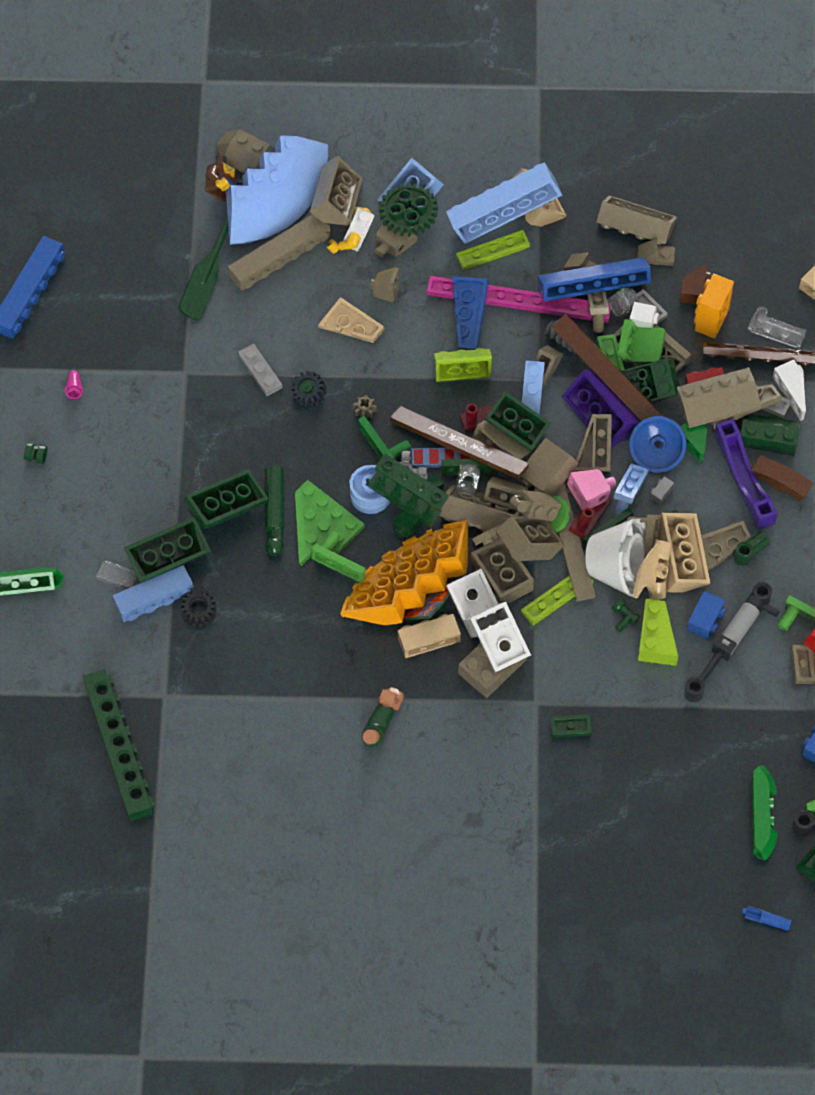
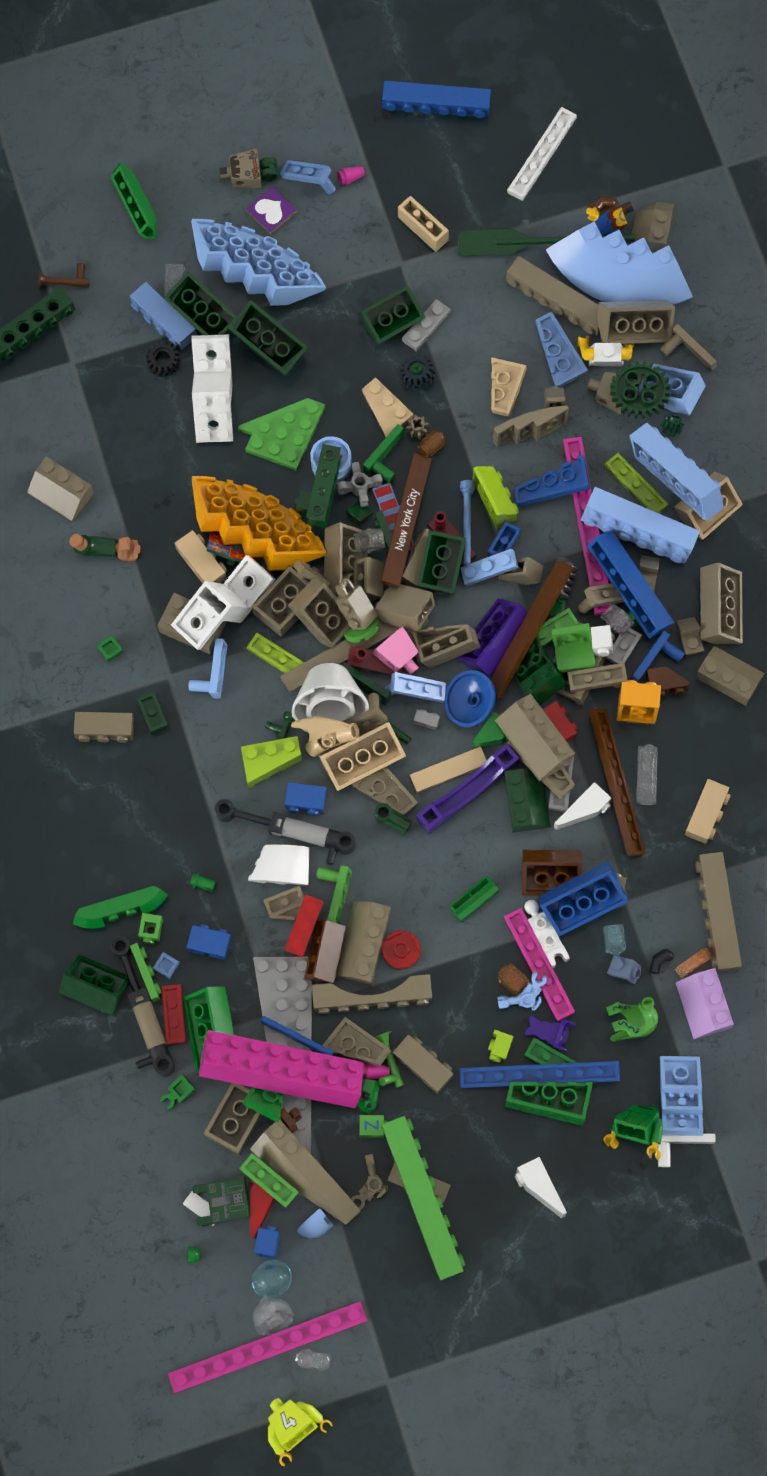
camera: 75 degrees right, 10 degrees up
dark green piece [265,466,284,556] -> none
bright green piece [312,531,366,583] -> none
blue piece [742,906,791,931] -> none
reddish brown slope [750,455,813,502] -> none
none -> dark tan slope [27,456,94,522]
none -> reddish brown piece [38,263,89,290]
none -> dark tan brick [74,712,134,743]
none -> green plate [97,635,123,662]
none -> bright green brick [138,913,164,945]
none -> light blue piece [189,639,228,699]
none -> green pin [190,873,216,892]
none -> light blue brick [191,219,326,306]
none -> white bracket [191,335,233,443]
none -> dark tan torso [220,149,262,188]
none -> tile [246,186,297,235]
none -> white slope [248,845,309,886]
none -> medium blue piece [279,160,336,194]
none -> dark green slope [358,285,426,344]
none -> tan wing [362,377,414,438]
none -> tan brick [398,196,449,252]
none -> tan tile [410,746,487,793]
none -> clear orange brick [418,430,446,457]
none -> medium blue piece [460,480,475,566]
none -> blue brick [487,521,522,557]
none -> dark tan slope [493,405,569,448]
none -> white tile [507,107,577,201]
none -> medium blue wing [535,311,588,388]
none -> dark tan piece [567,663,627,693]
none -> light blue brick [581,487,700,564]
none -> blue piece [629,630,685,681]
none -> dark tan piece [659,324,717,371]
none -> dark green gear [660,414,684,437]
none -> dark tan slope [696,646,765,706]

